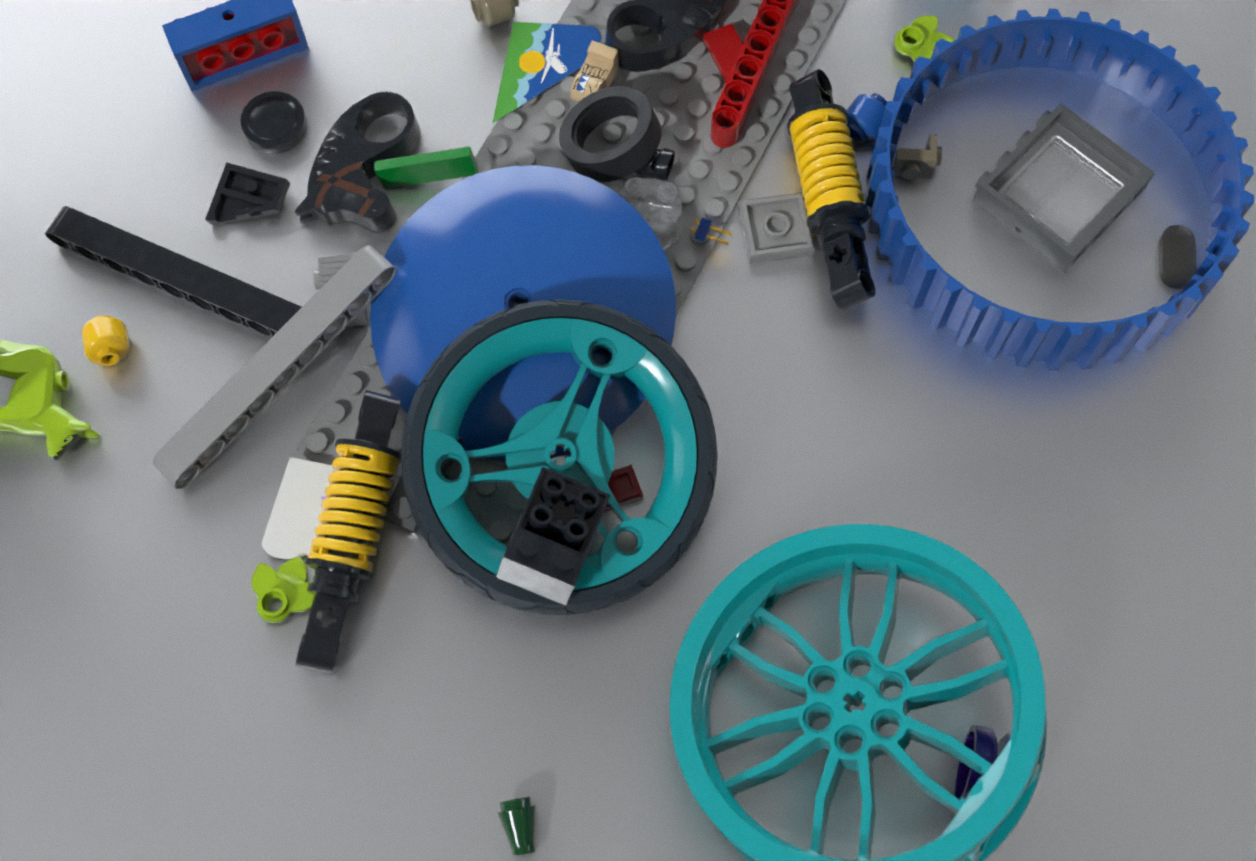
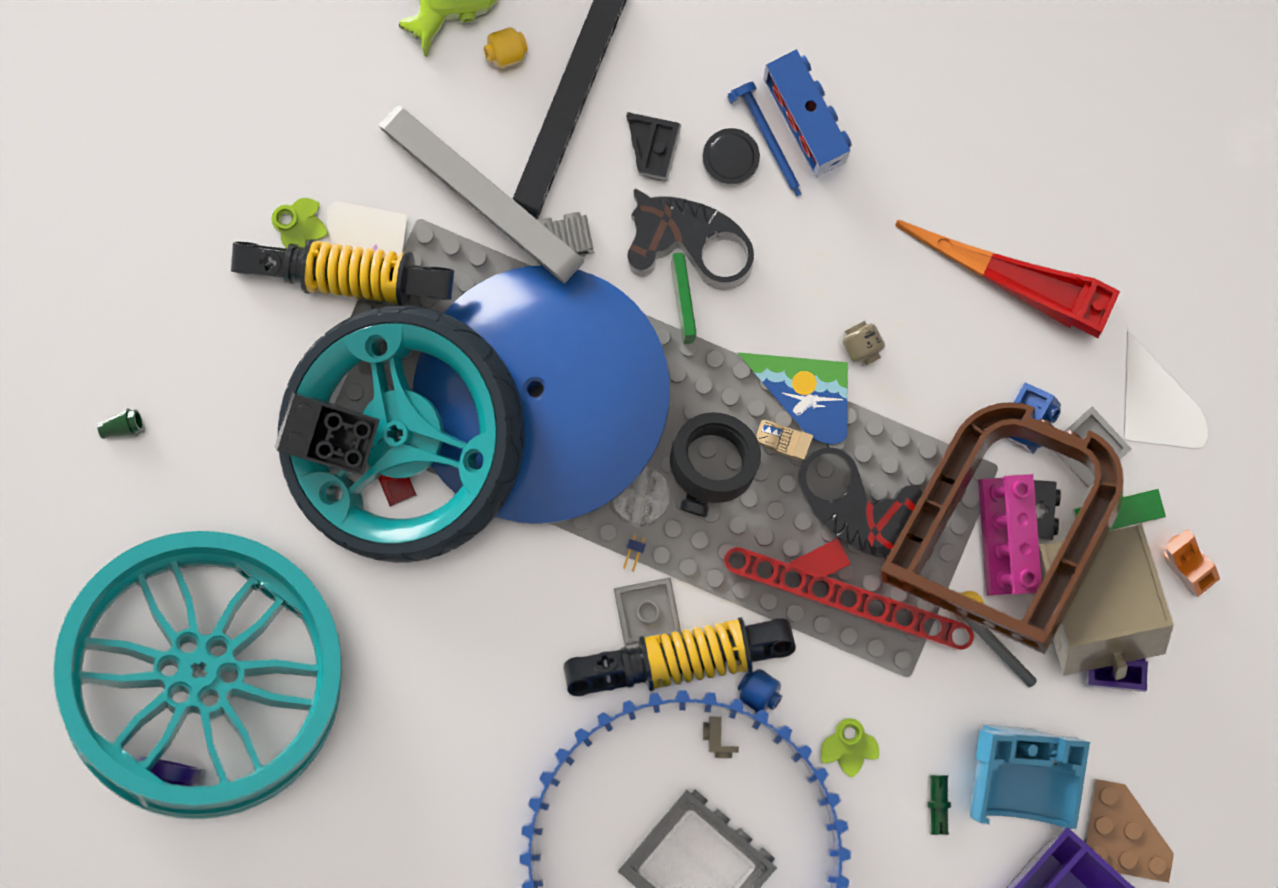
camera: 85 degrees right, 15 degrees up
none -> blue piece [727,81,802,197]

